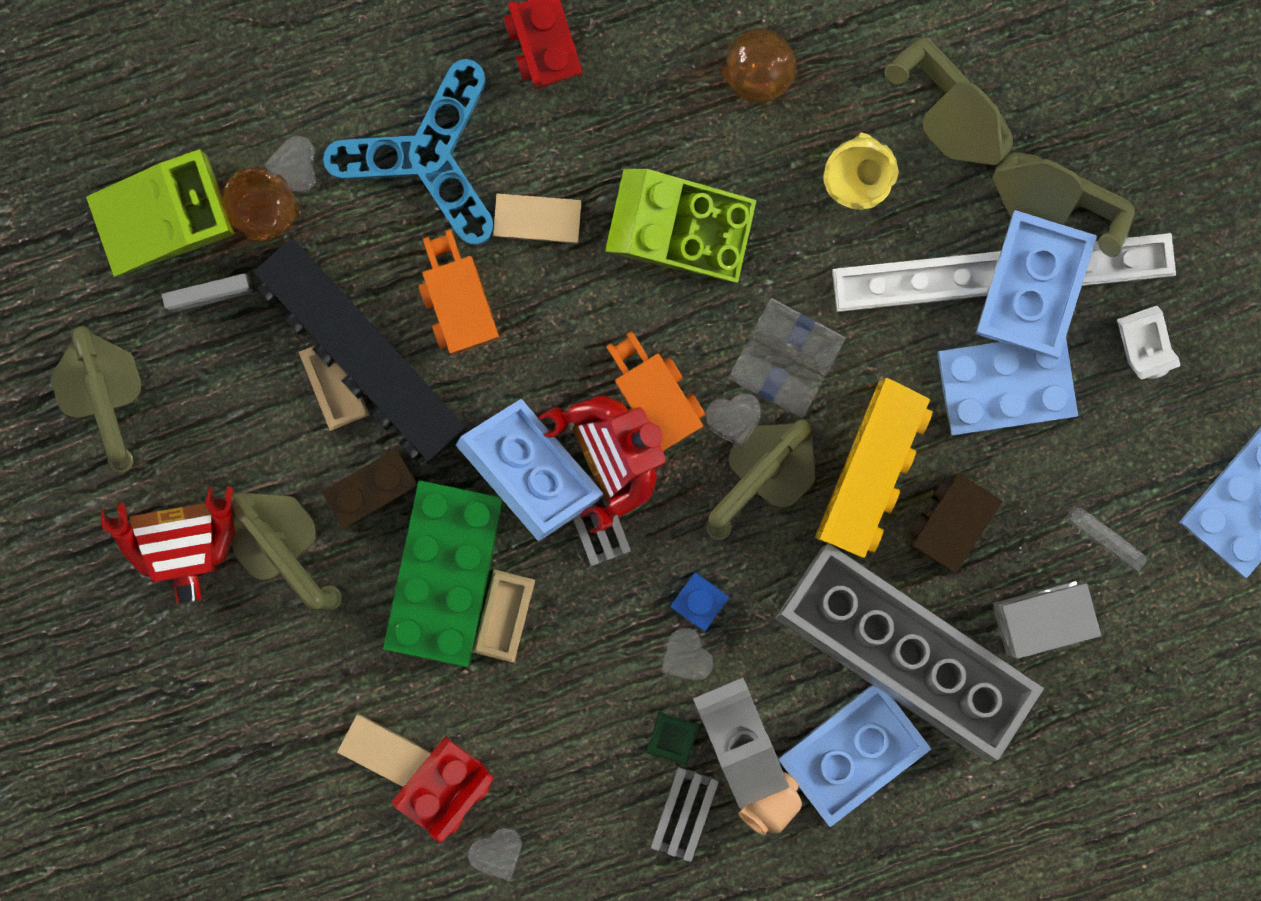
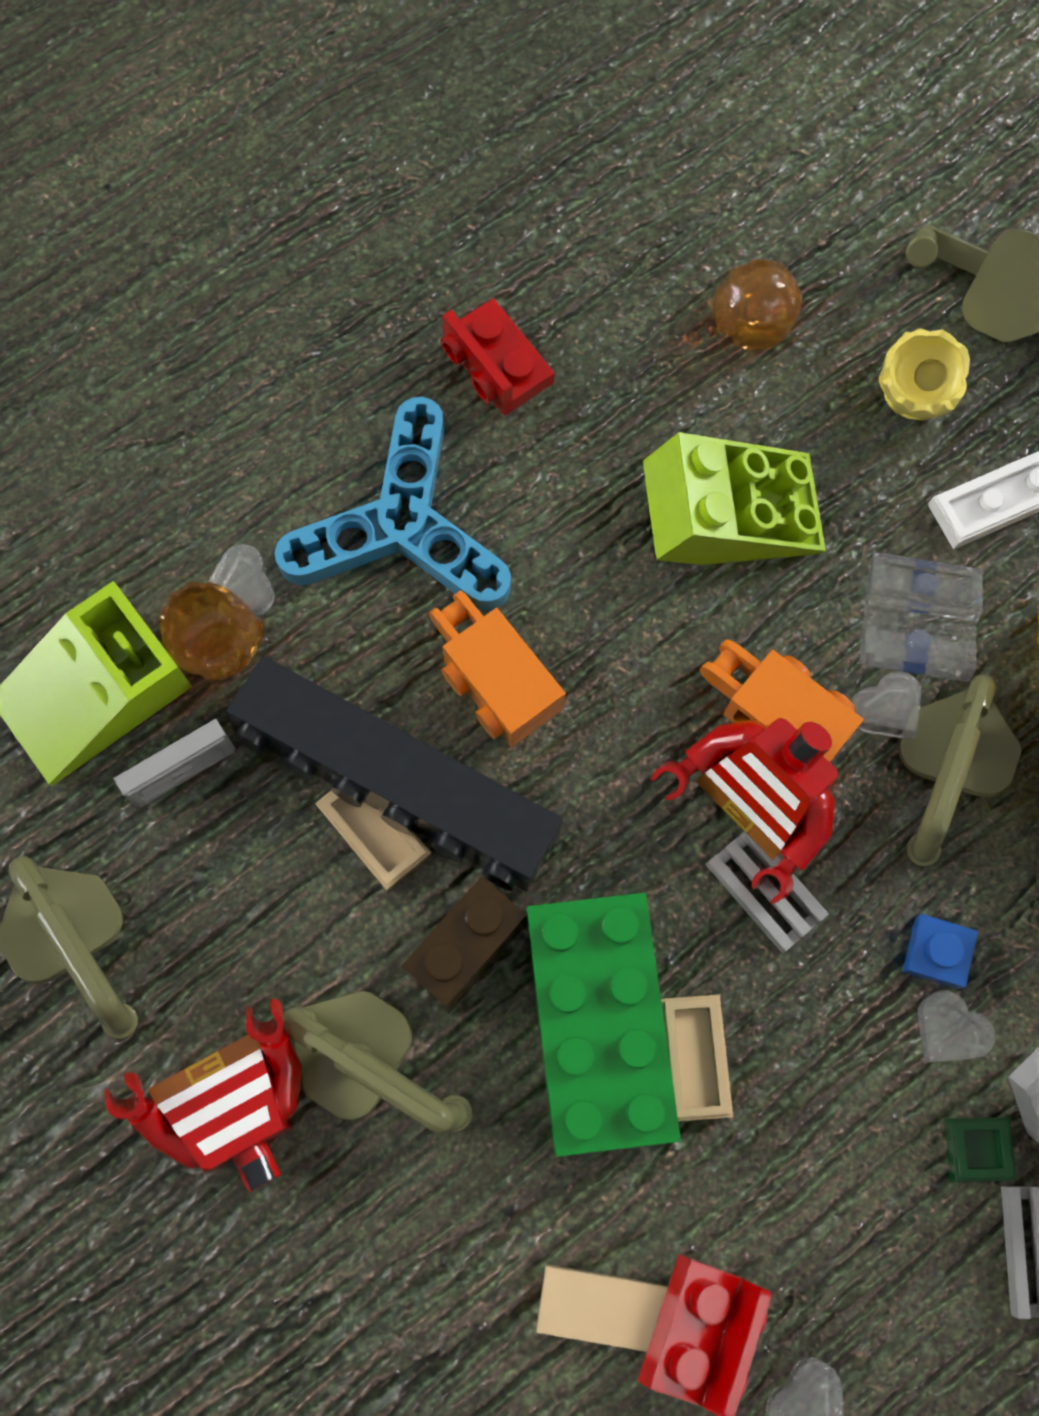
camera: 20 degrees left, 15 degrees down
light blue plate [456,399,604,542] -> none
tan tile [493,193,582,244] -> none

